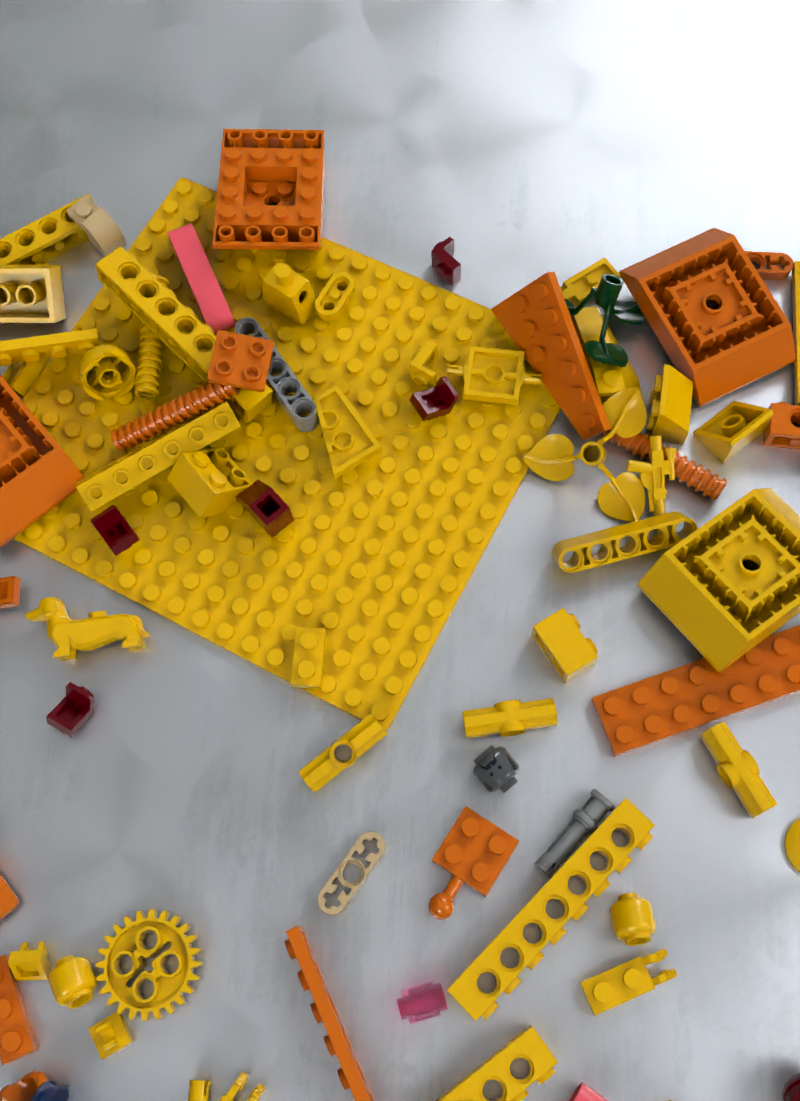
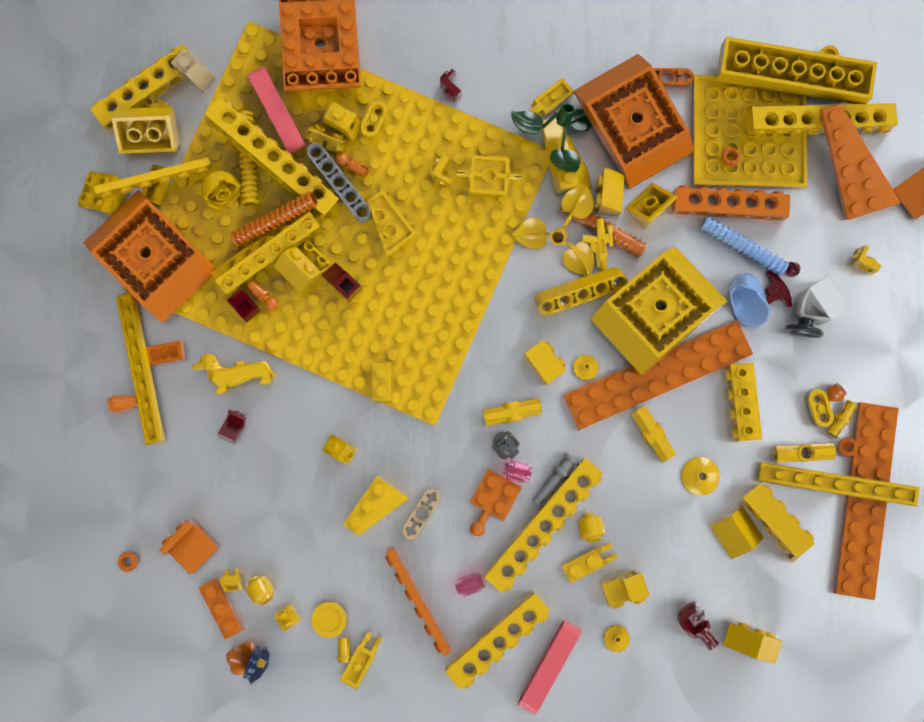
camera: 15 degrees left, 15 degrees up
yellow gear [95,909,203,1021] -> none
orange bracket [207,330,274,392] -> none
yellow piece [298,713,387,793] -> none
dark red bracket [409,376,459,421] -> none
orange wing [491,272,611,441] -> none
none -> orange pin [246,280,279,312]
none -> yellow hinge [306,125,348,154]
none -> yellow piece [311,602,347,638]
none -> yellow bracket [322,434,357,465]
none -> orange pin [335,152,370,179]
none -> yellow wedge [343,476,409,536]
none -> clear pink brick [503,460,533,483]
none -> yellow piece [573,354,599,381]
none -> yellow brick [600,570,650,609]

